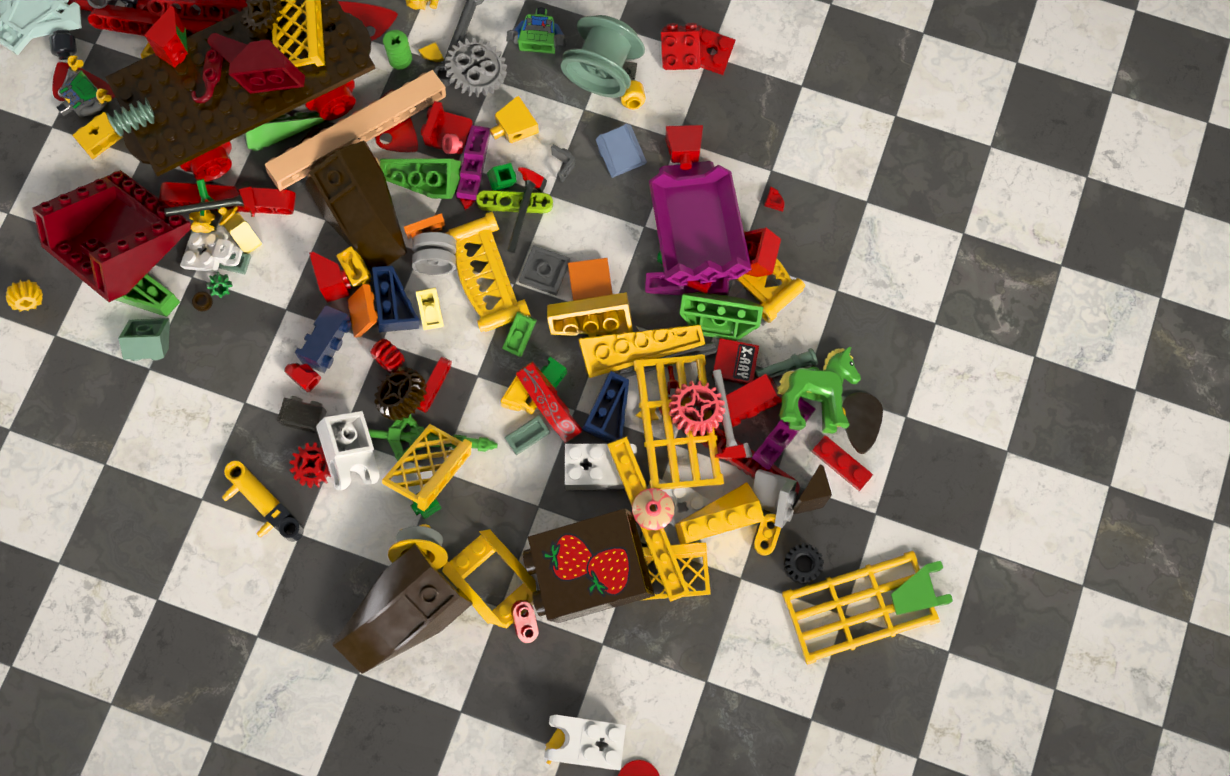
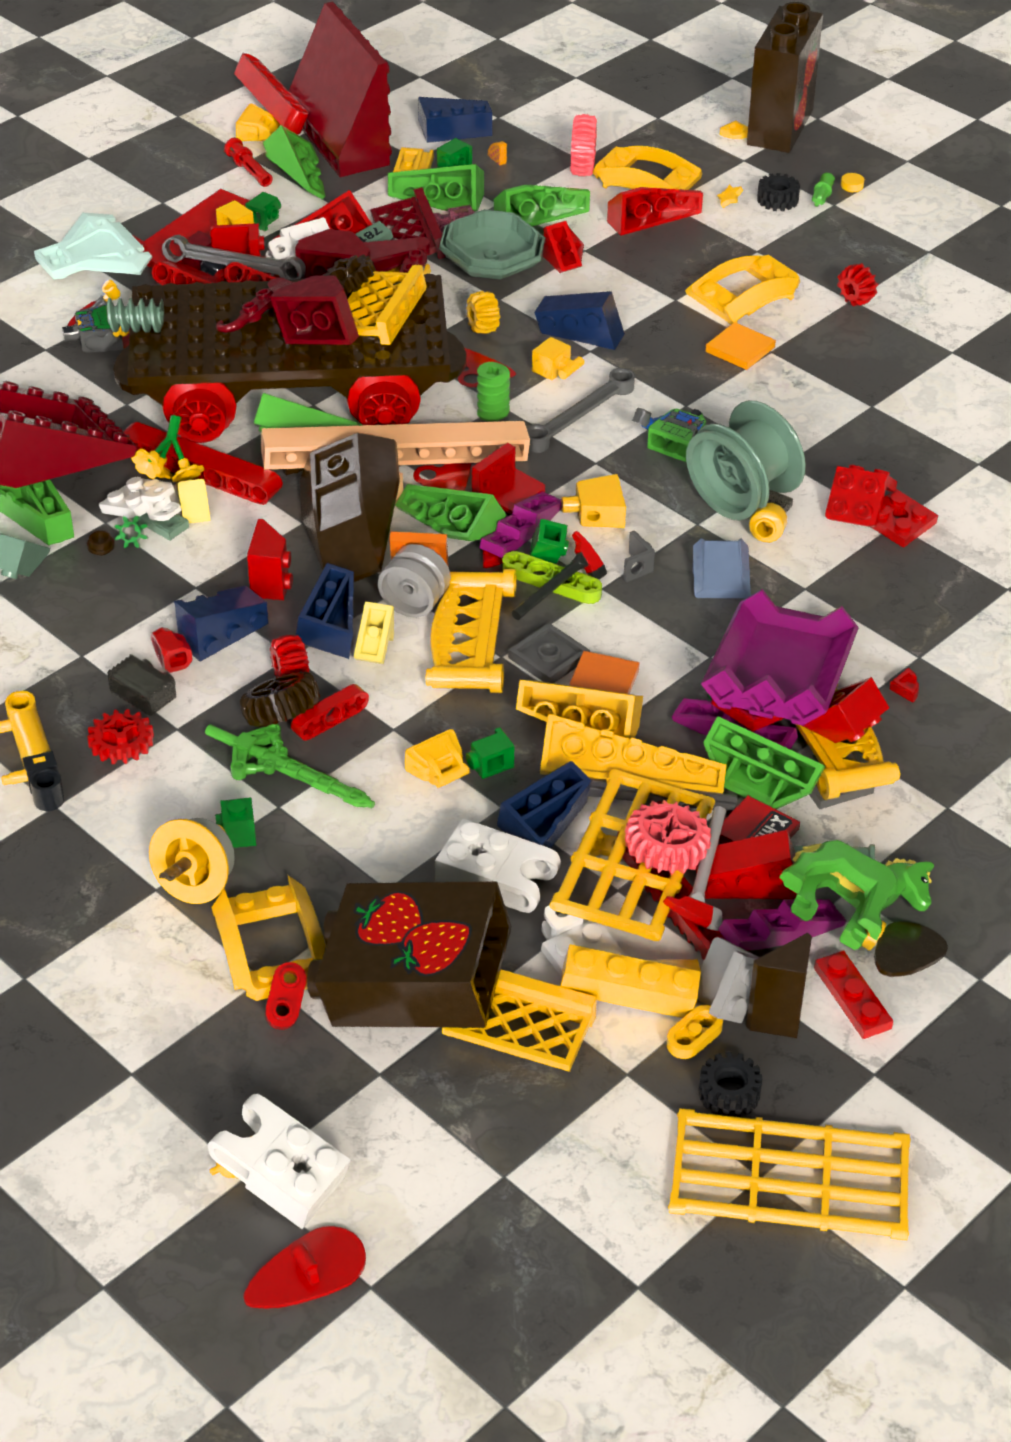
camera: 25 degrees right, 30 degrees down
black head [49,30,77,60] -> none
yellow brick [72,112,123,160] -> none
red slope [144,6,188,68] -> none
pearl dark grey piece [164,181,255,217] -> none
white brick [316,411,379,490] -> none
dark brown wedge [332,543,473,674] -> none
yellow piece [336,246,372,286] -> none
orange tile [347,284,378,337] -> none
yellow fence [382,424,472,512] -> none
yellow tile [418,42,444,62] -> none
coral tile [442,134,463,154] -> none
light grey gear [444,38,507,97] -> none
bright green plate [502,312,537,357] -> none
sand green tile [505,415,550,455] -> none
red slope [516,361,582,443] -> none
yellow tile [607,437,690,602] -> none
tan dish [632,488,674,530] -> none
red torso [665,125,703,170] -> none
bright green flag [891,561,953,615] -> none

